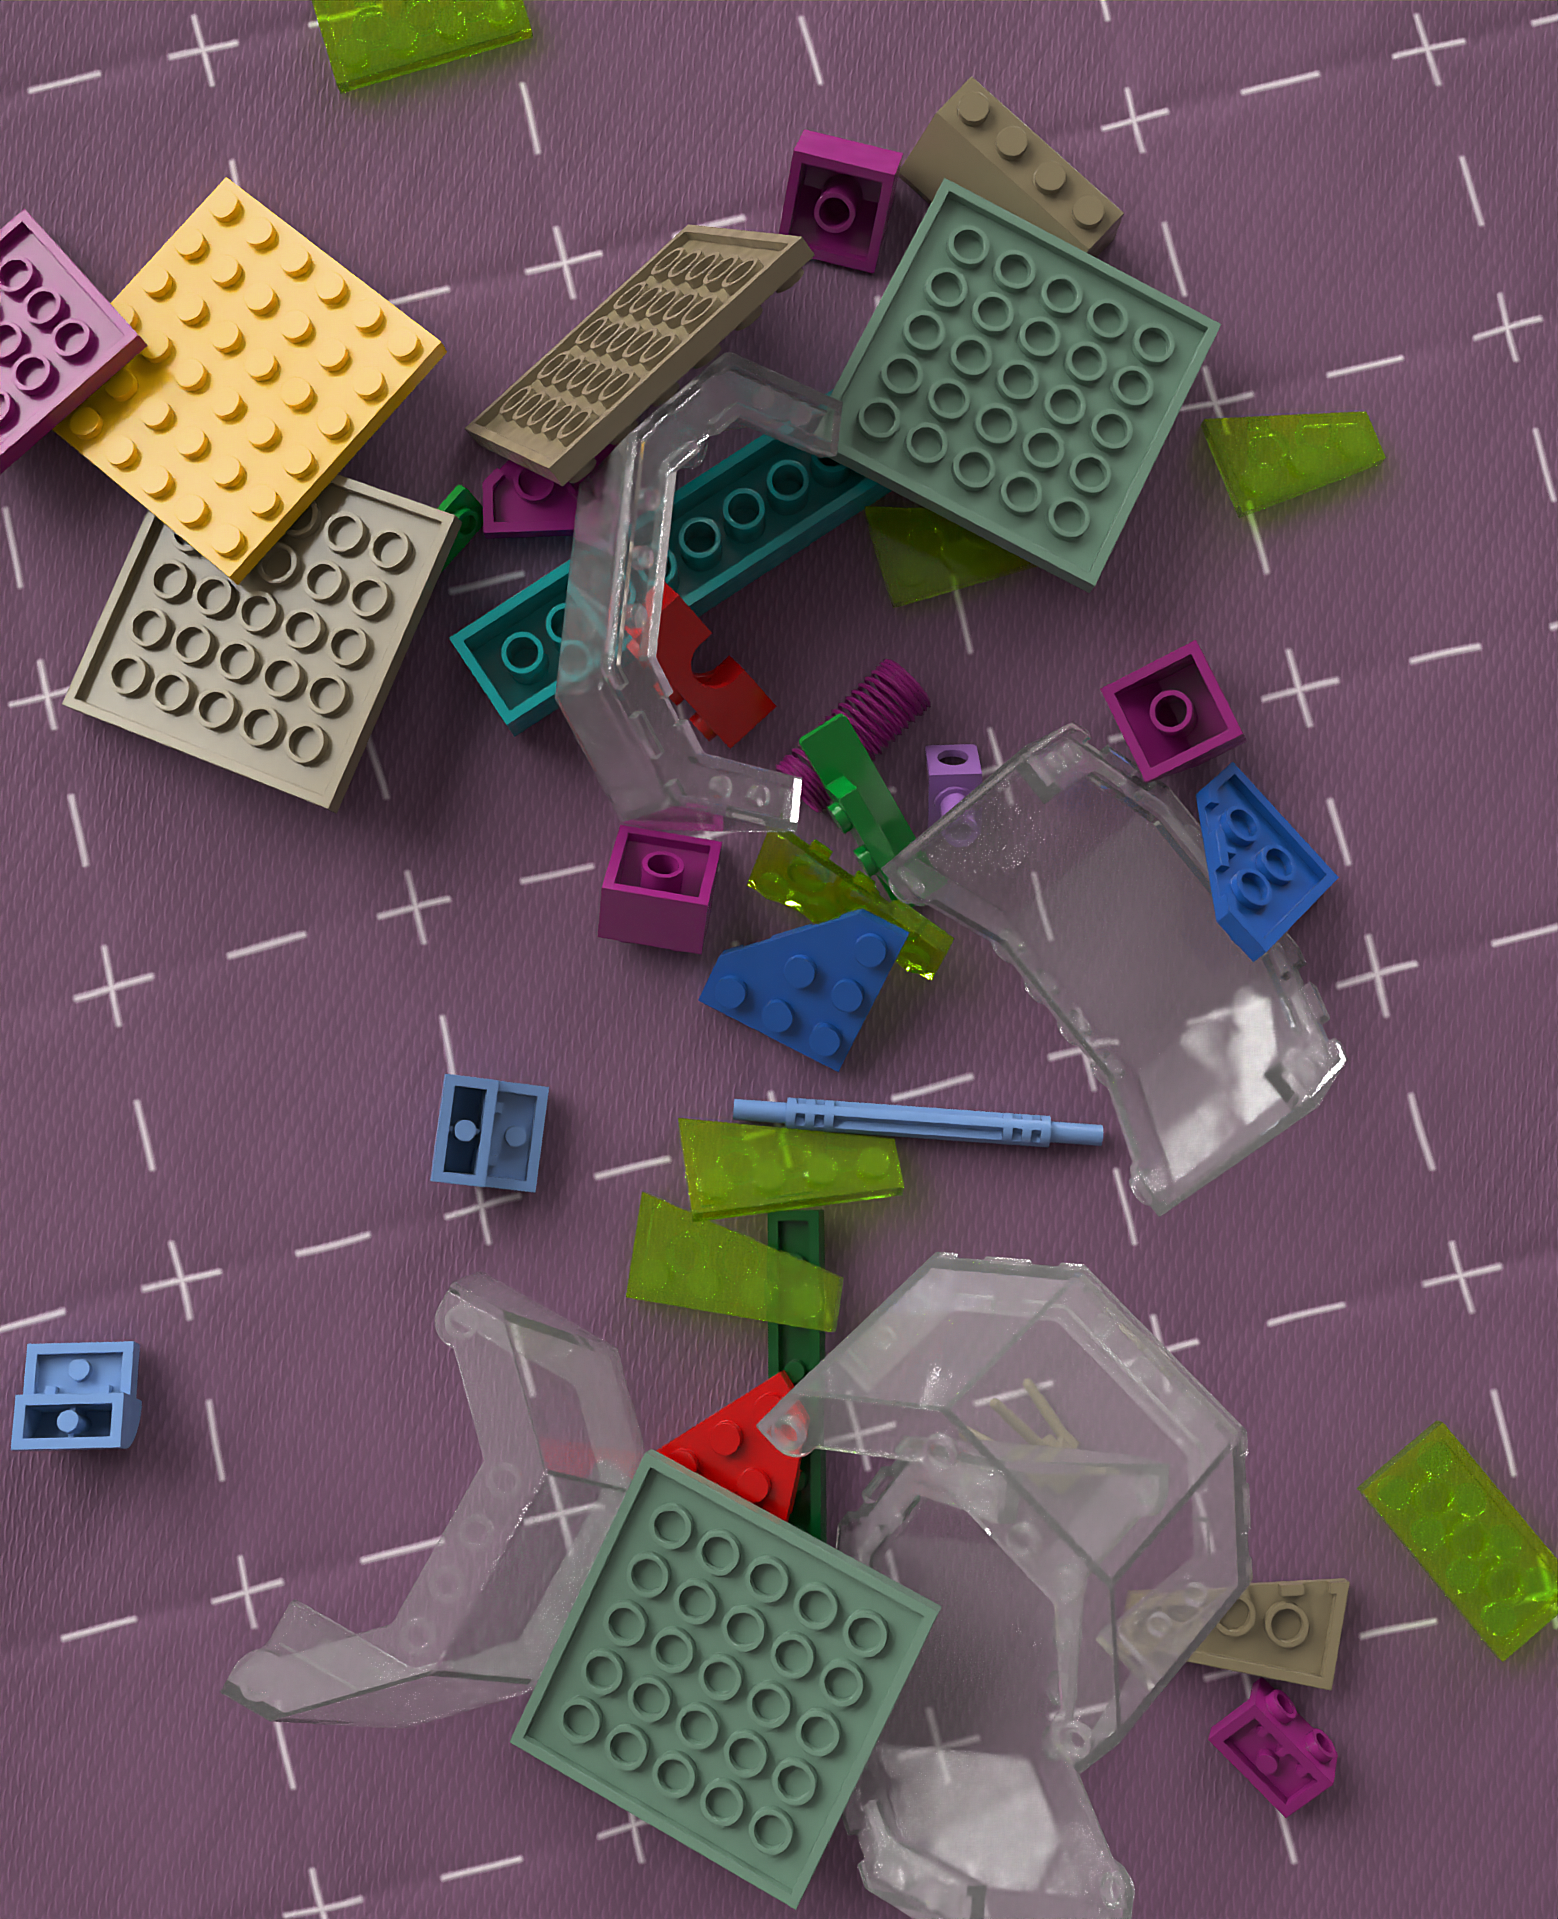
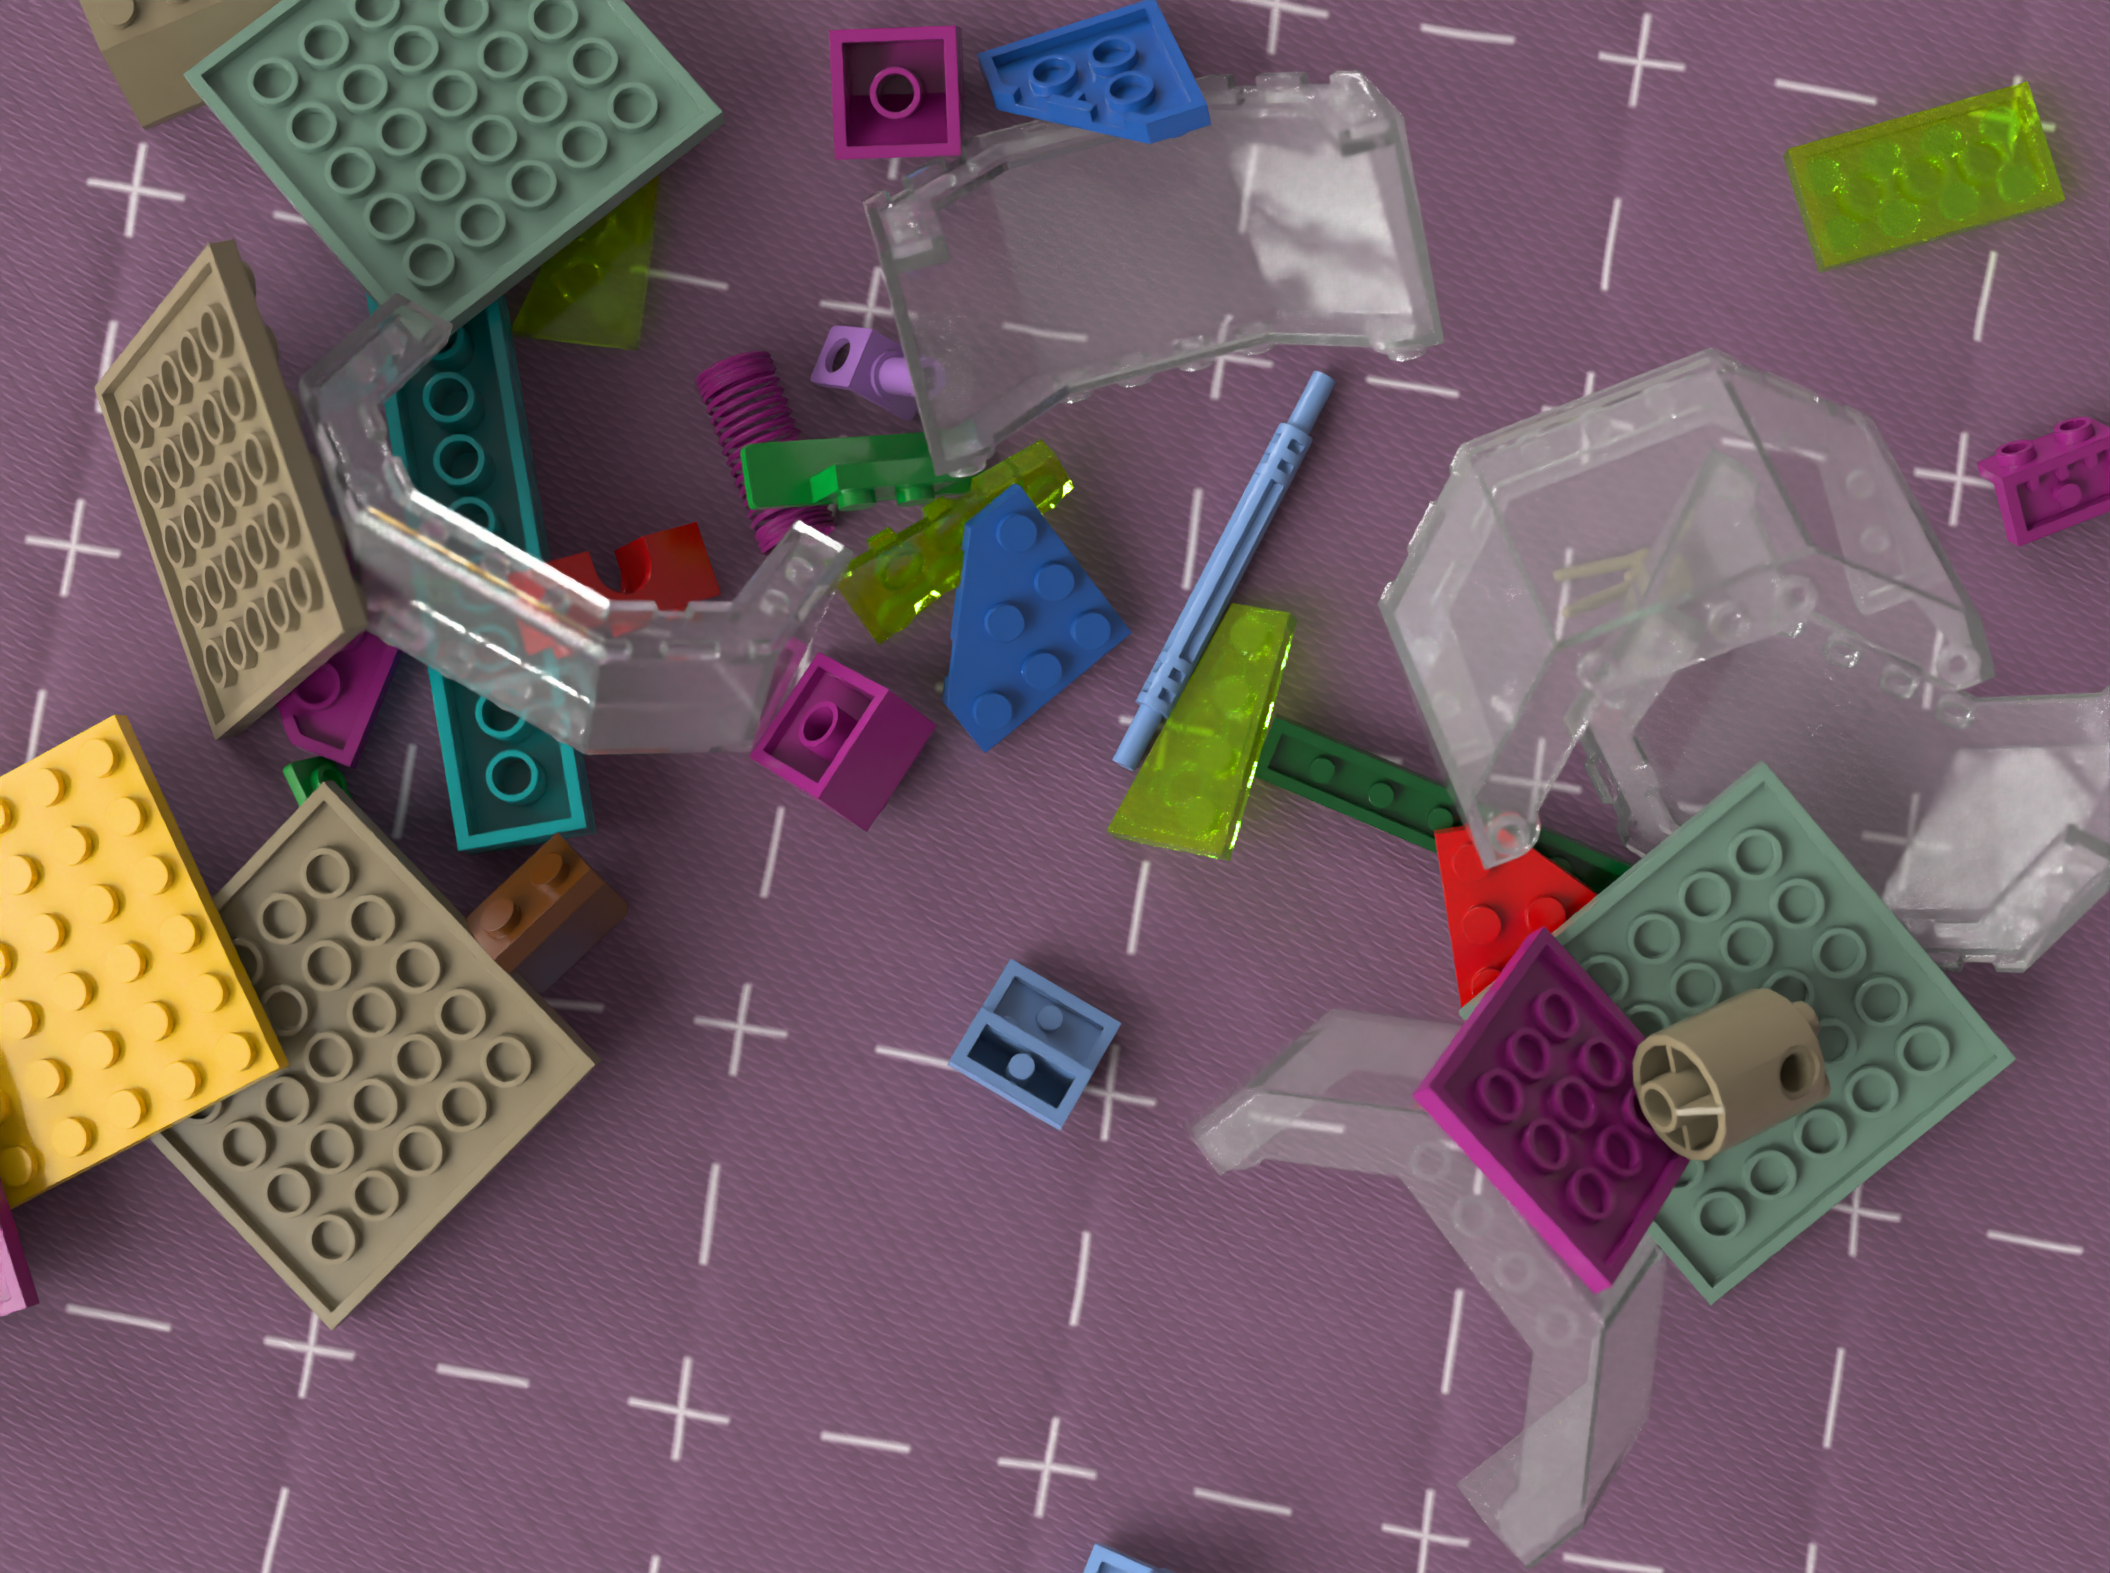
camera: 70 degrees left, 0 degrees up
clear neon green wing [626,1192,844,1332] -> none
magenta slope [779,129,903,273] -> none
dark tan wing [1115,1578,1350,1691] -> none
none -> reddish brown bracket [465,832,628,993]
none -> magenta plate [1412,926,1691,1294]
none -> dark tan cylinder [1633,988,1831,1160]

